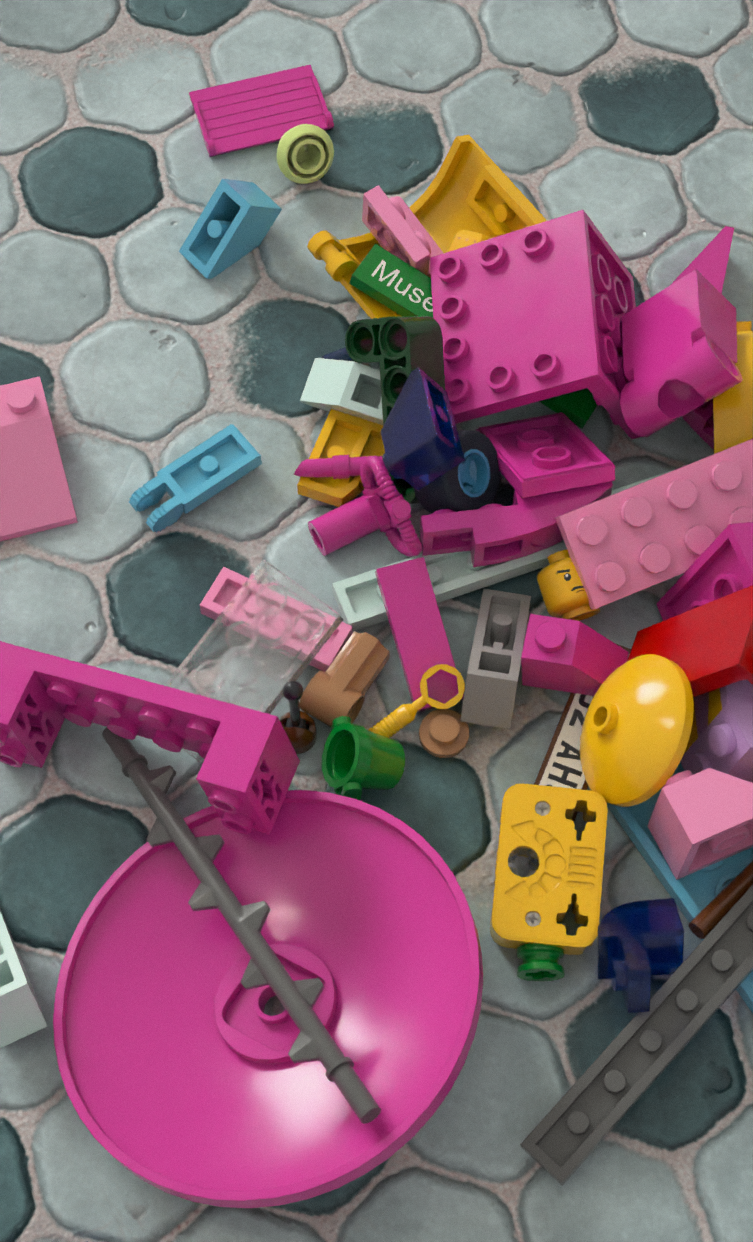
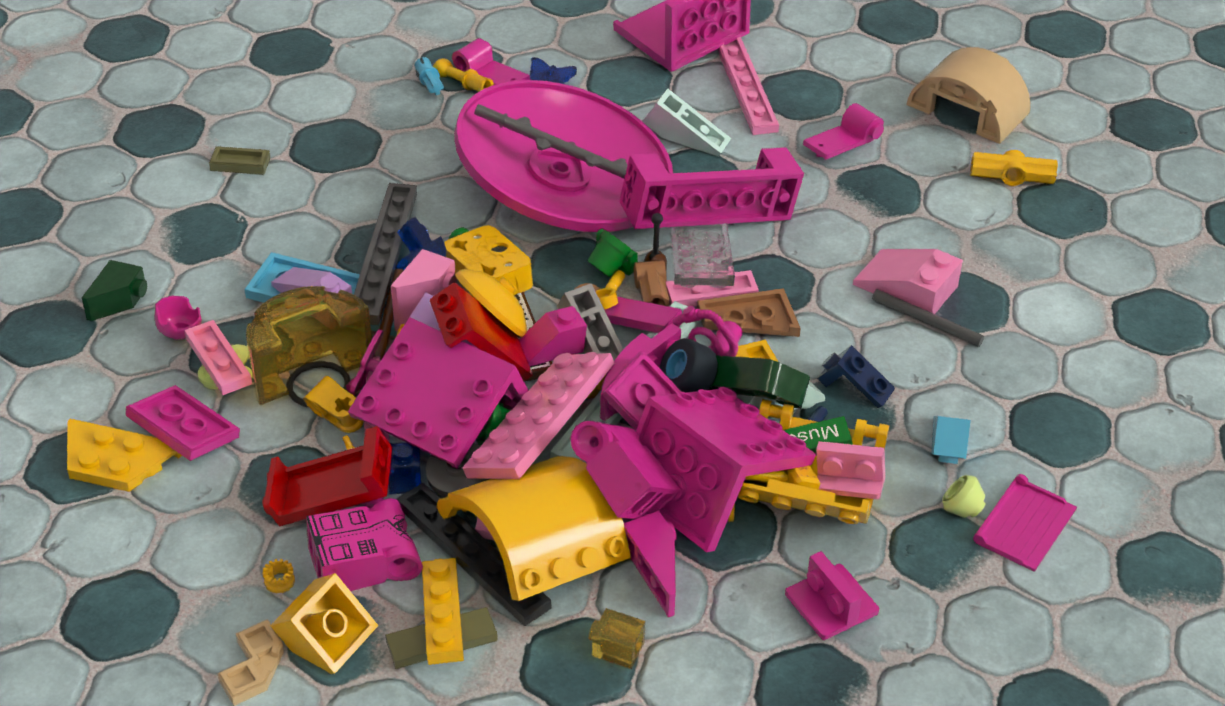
camera: 140 degrees right, 20 degrees down
medium azure hinge [129,424,262,533] -> none
dark pink piece [294,455,385,479] -> none
clear blue slope [381,367,465,491] -> none
none -> medium nougat wing [697,288,801,337]
none -> dark pink bracket [785,551,879,640]
none -> dark blue bracket [817,345,895,408]
none -> dark grey bar [872,289,984,347]

